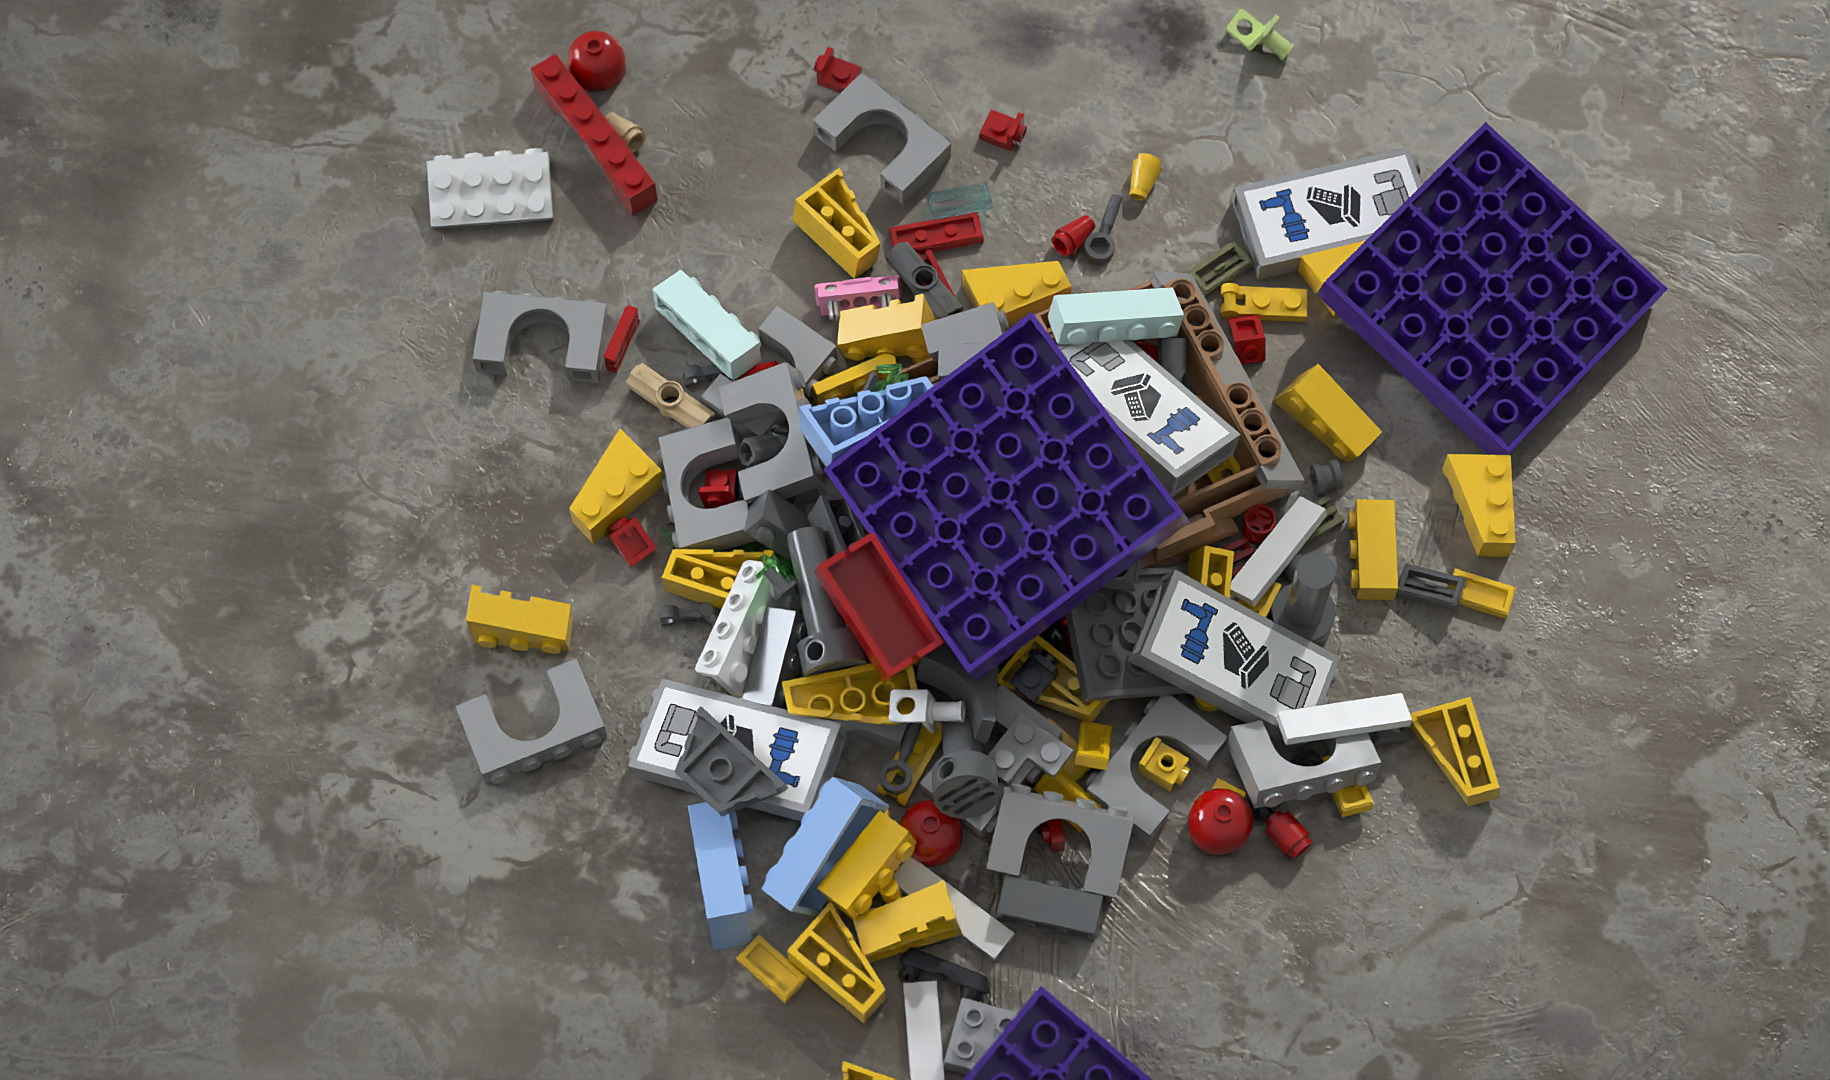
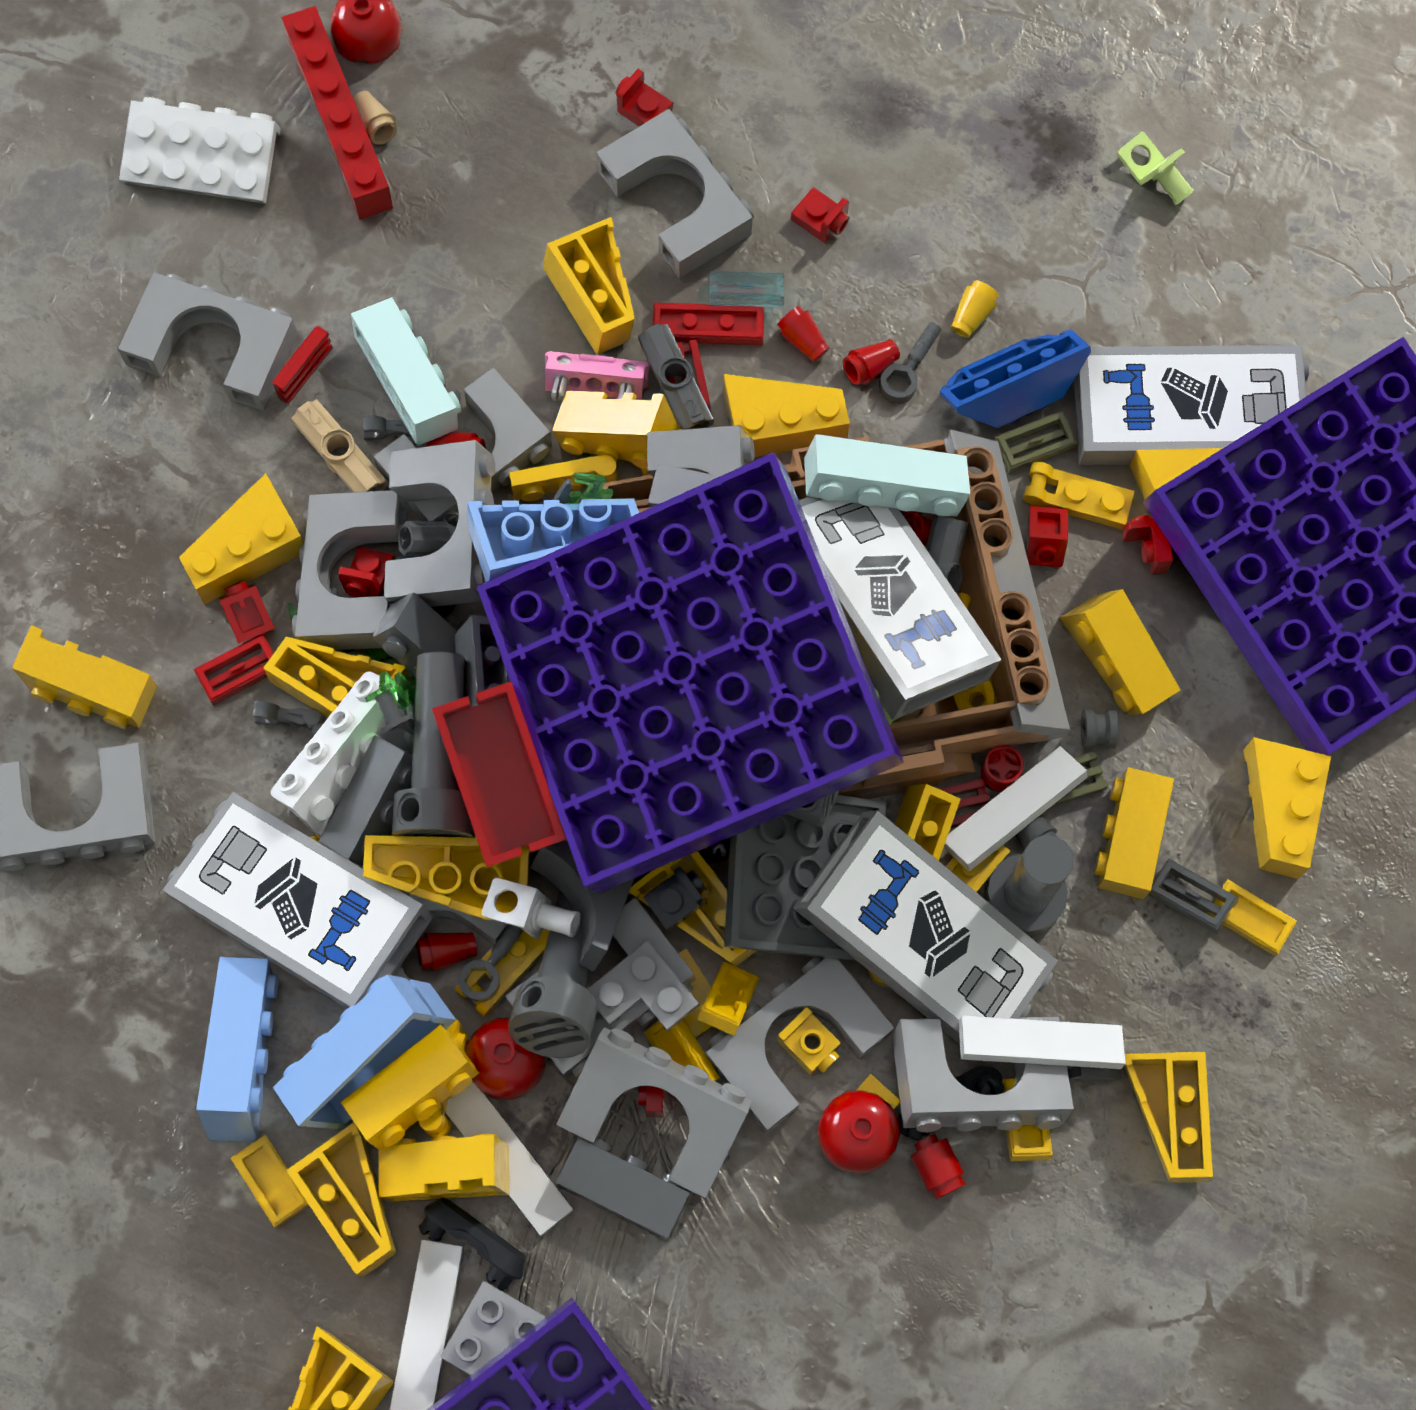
camera: 10 degrees right, 5 degrees up
dark grey wing [675,706,788,816] -> none
none -> red tile [193,634,274,706]
none -> red cone [416,932,477,972]
none -> red cone [777,305,830,362]
none -> blue wedge [940,329,1091,428]
none -> red bracket [1122,515,1173,575]

